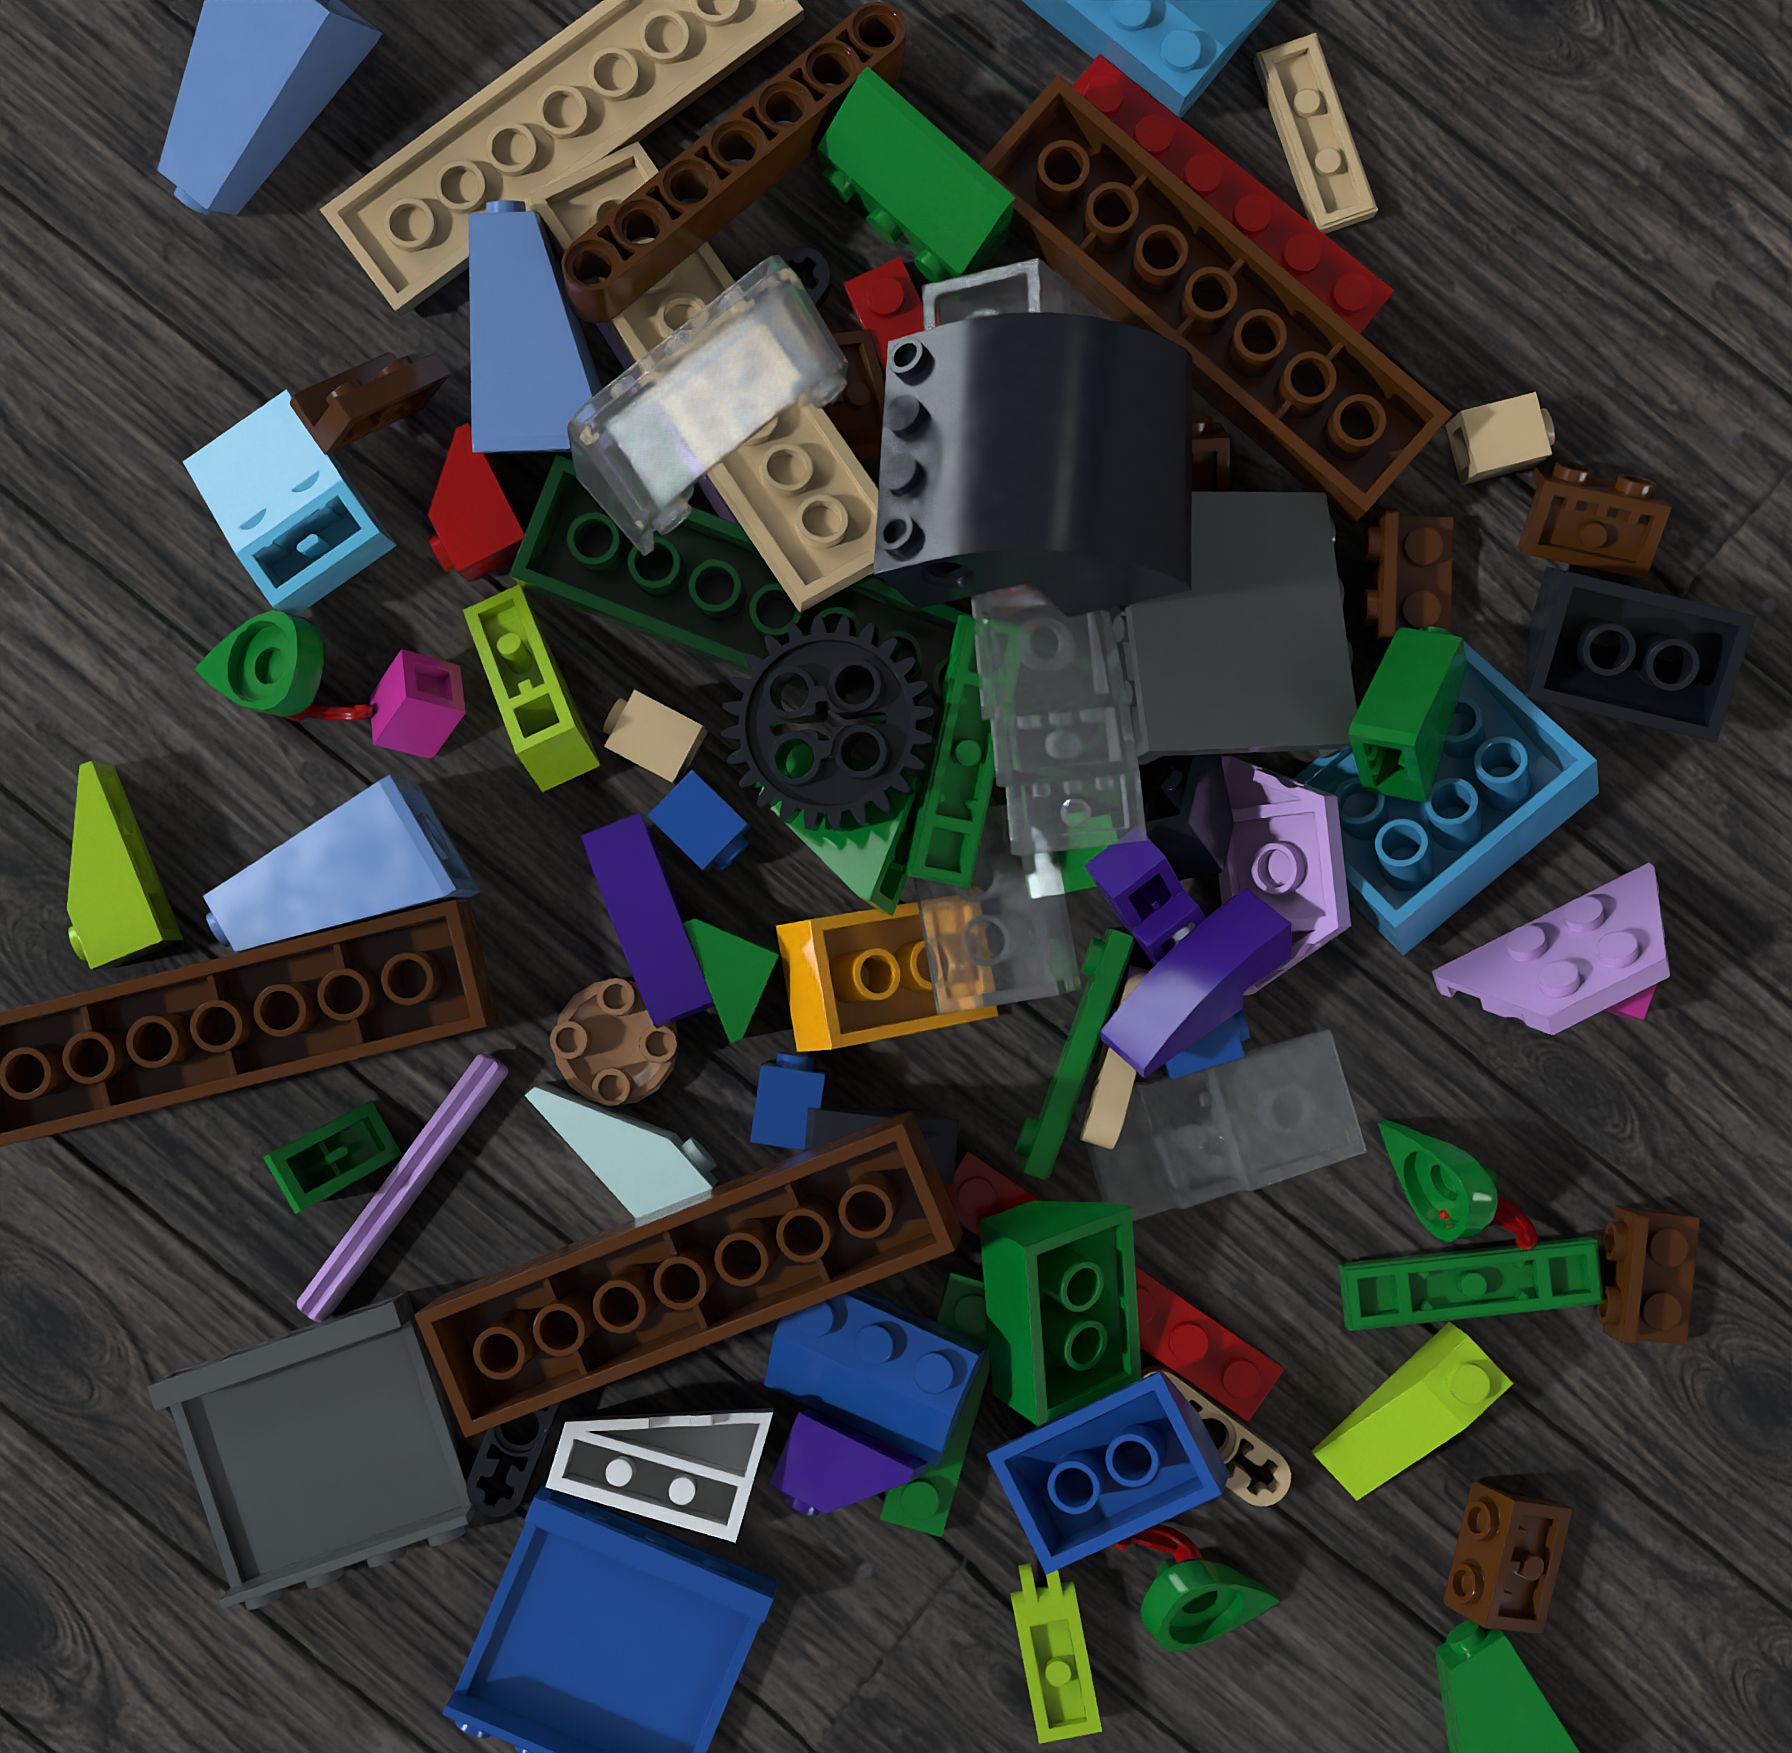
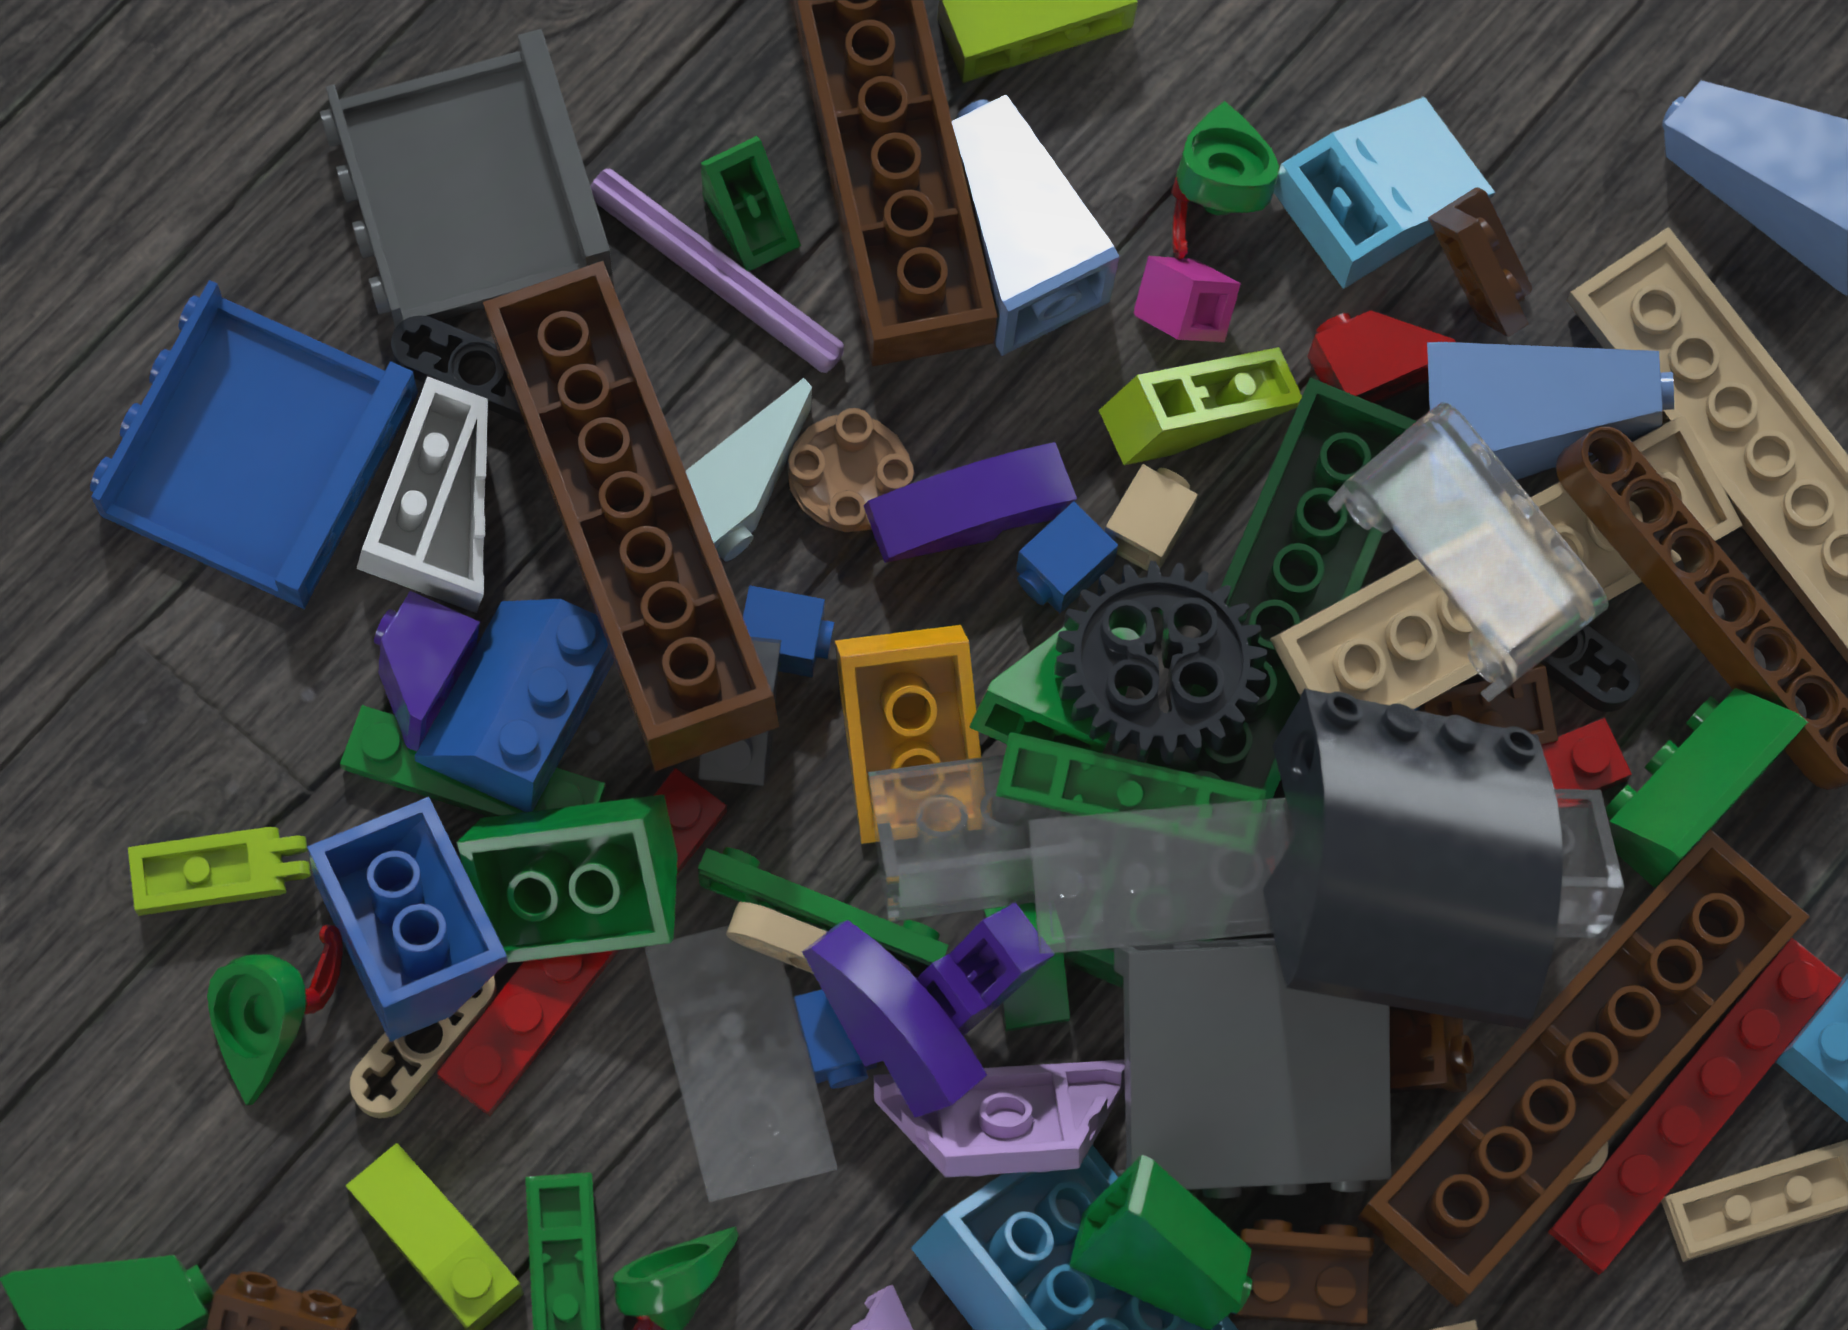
camera: 85 degrees right, 15 degrees down
green slope [683,918,781,1044] -> none
black slope [1133,754,1234,881] -> none

